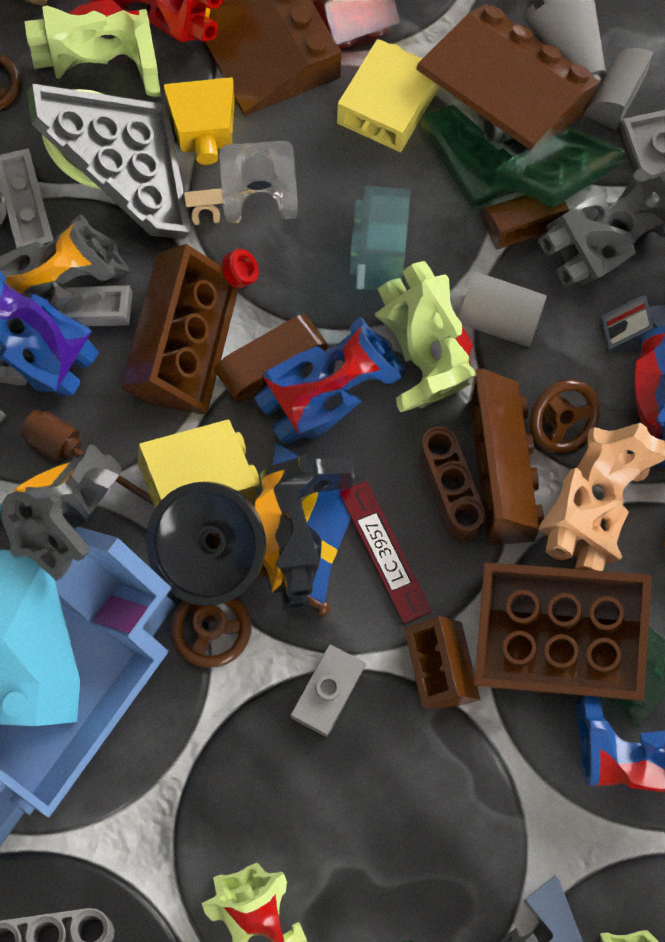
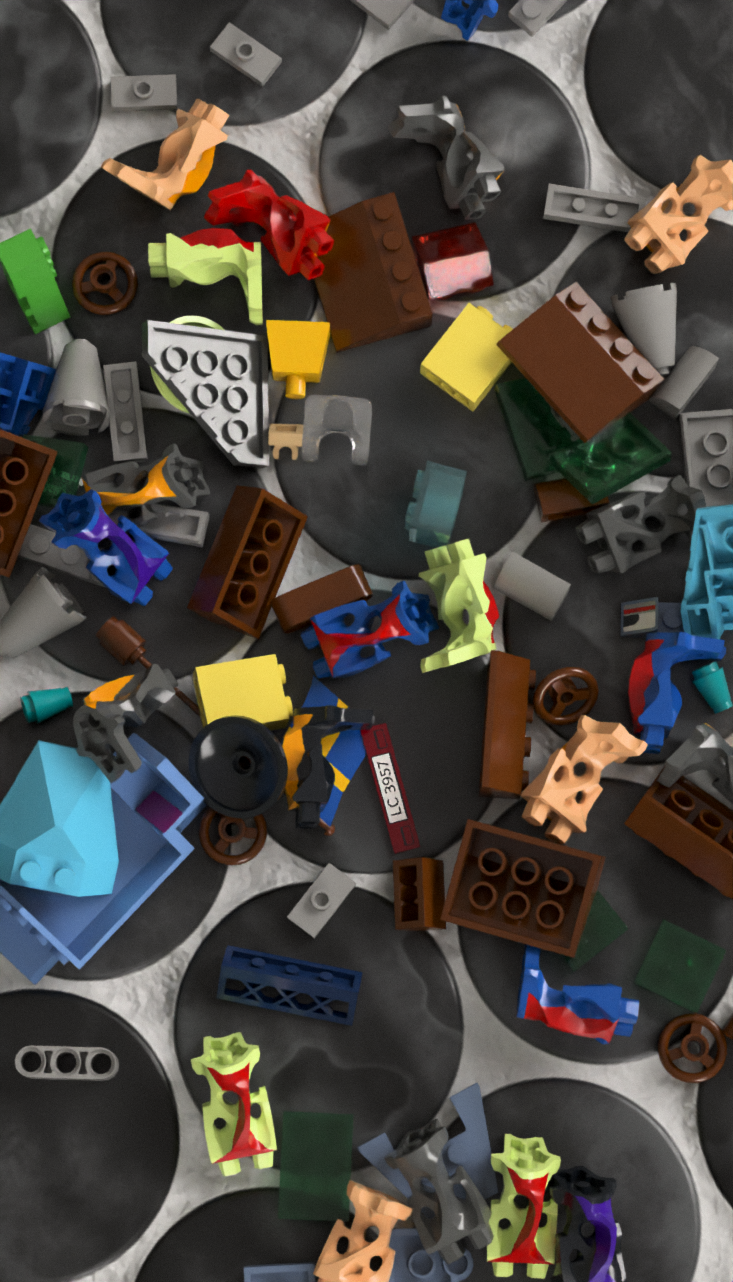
camera: 10 degrees right, 10 degrees up
red tile [222,248,259,288] -> none
reddish brown beam [420,426,485,543] -> none
none -> dark blue fence [216,945,363,1026]

